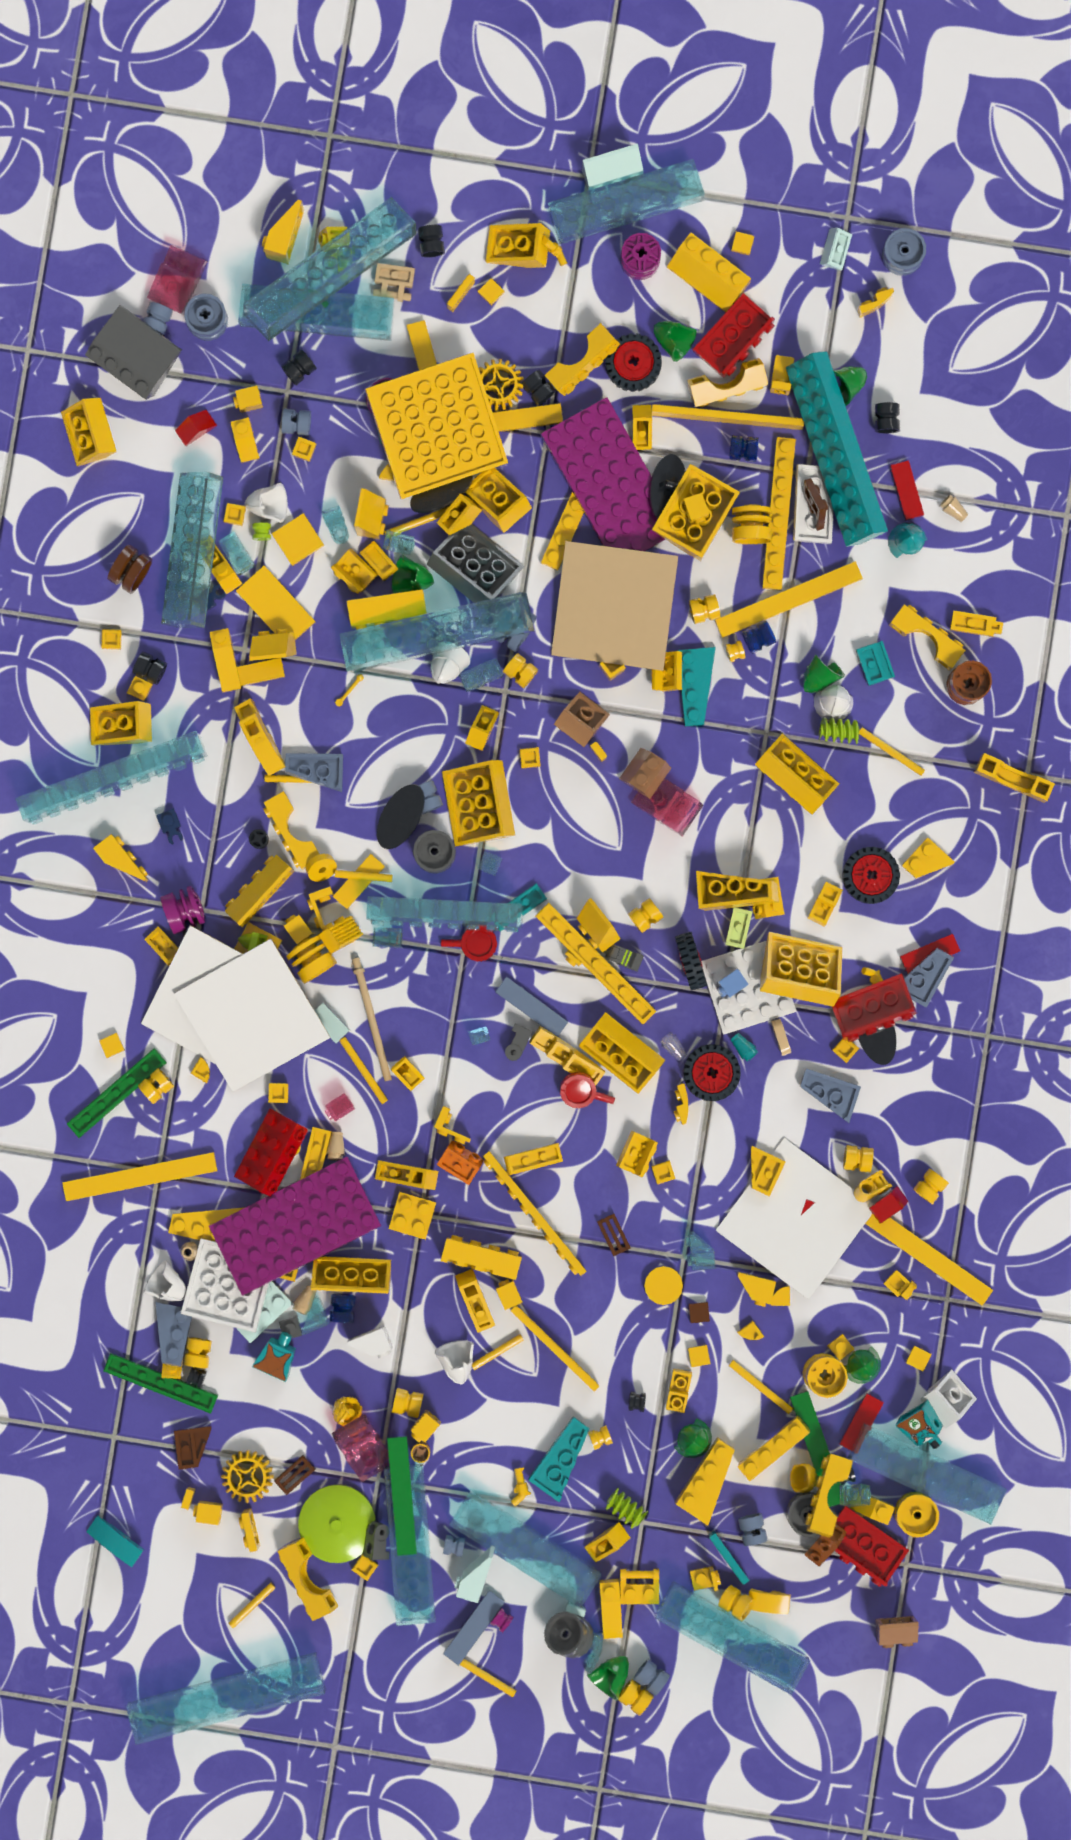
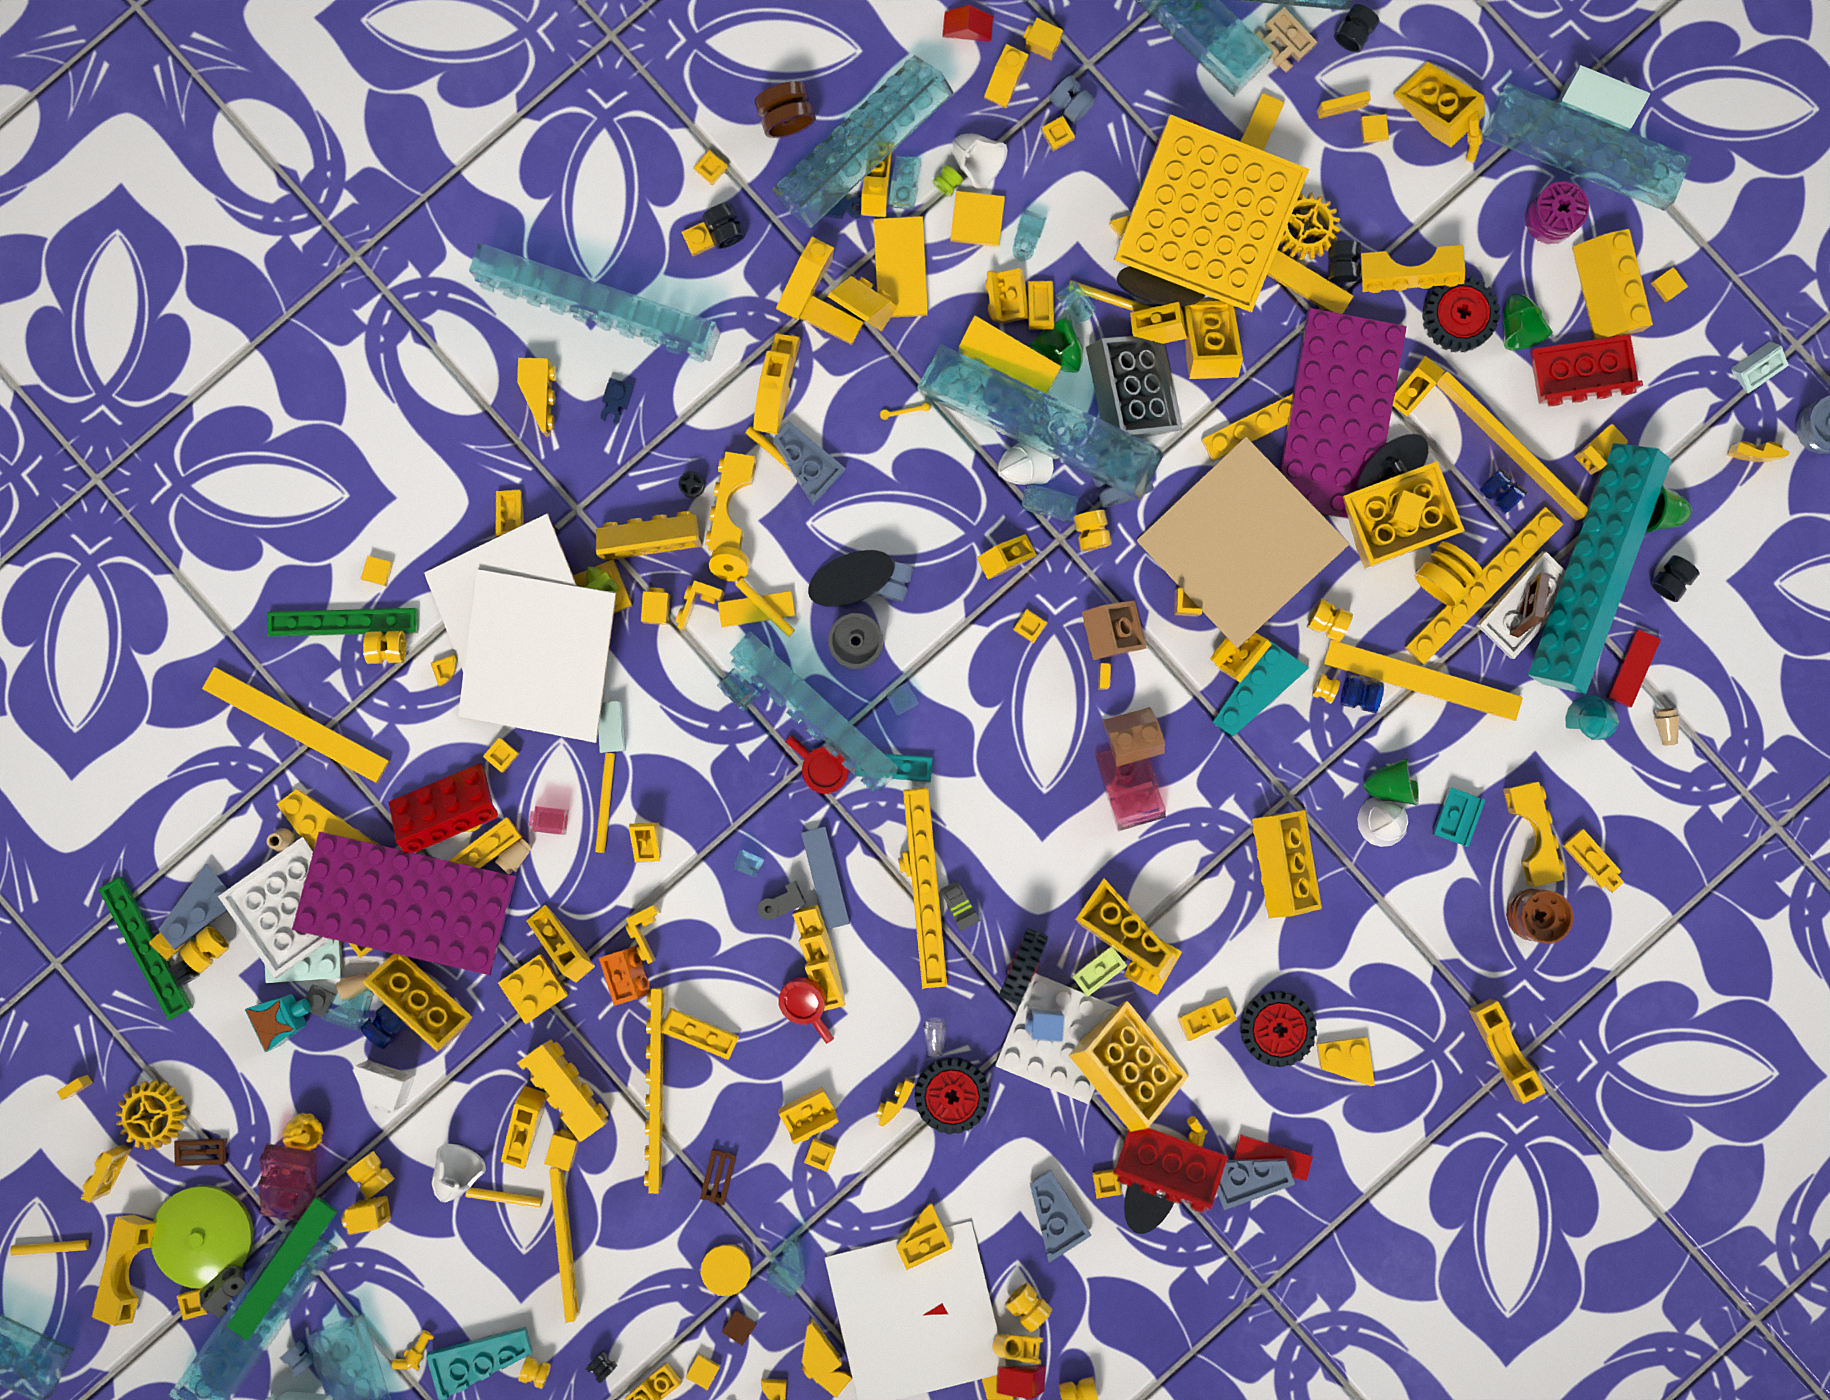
camera: 45 degrees right, 0 degrees up
yellow slope [90,701,152,746] -> none
white helmet [143,1260,187,1301] -> none
magenta wheel [160,886,205,934] -> none
reddish brown wing [174,1426,212,1470] -> none
yellow brick [193,1501,223,1525] -> none
yellow tile [223,503,246,526] -> none
black wheel [281,350,317,386] -> none
yellow wheel [286,935,337,984] -> none
yellow brick [319,916,363,954] -> none
tan bar [352,958,392,1082] -> none
yellow slope [354,488,389,539] -> none
medium nougat wheel [411,1442,431,1463] -> none
yellow slope [442,760,515,847] -> none
yellow slope [577,898,620,953] -> none
yellow slope [579,1012,665,1094] -> none
yellow wheel [628,898,664,933] -> none
yellow arch [687,358,768,407] -> none
teal cone [730,1033,758,1062] -> none
tan beam [771,1019,791,1056] -> none
lime piece [819,717,859,744] -> none
yellow bar [859,727,925,776] -> none

